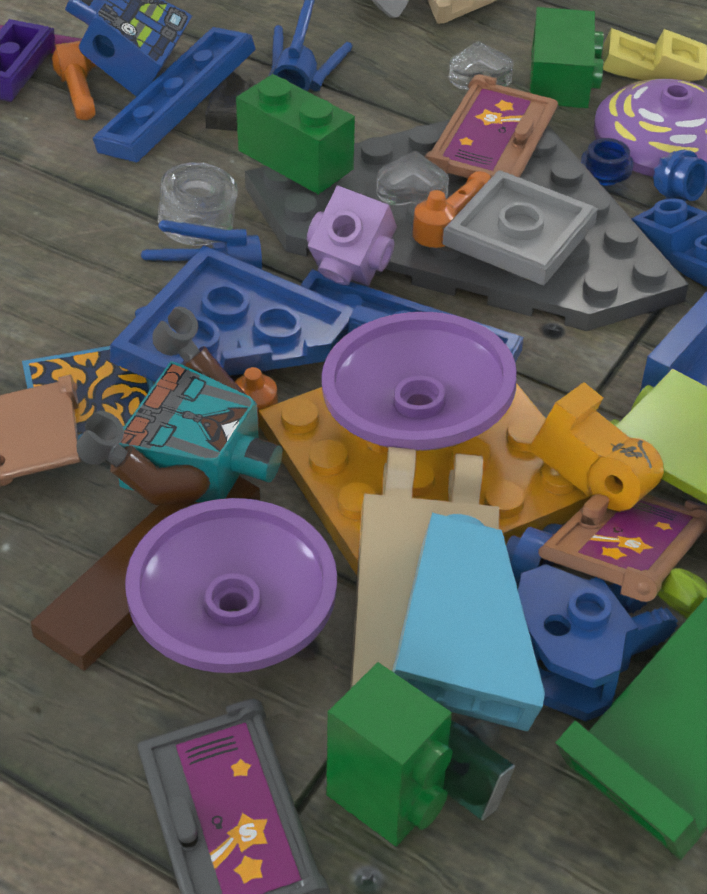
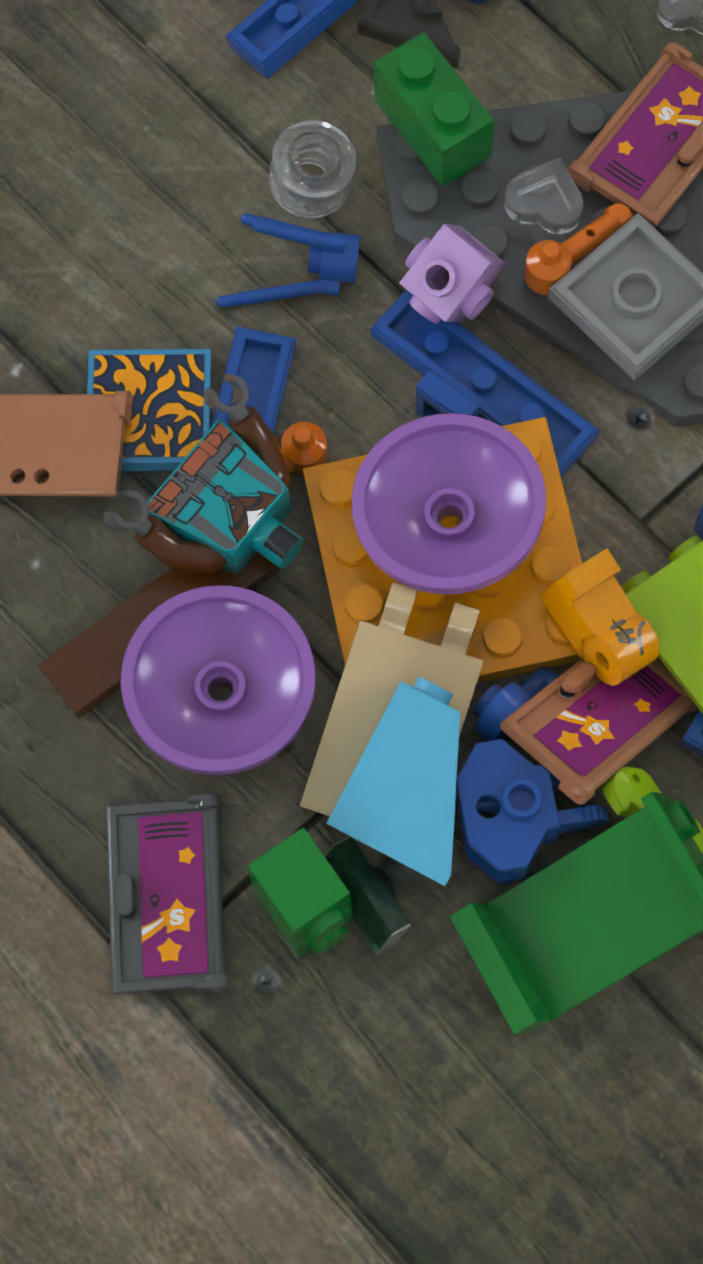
camera: 20 degrees right, 25 degrees up
blue plate [110,245,354,382] -> none

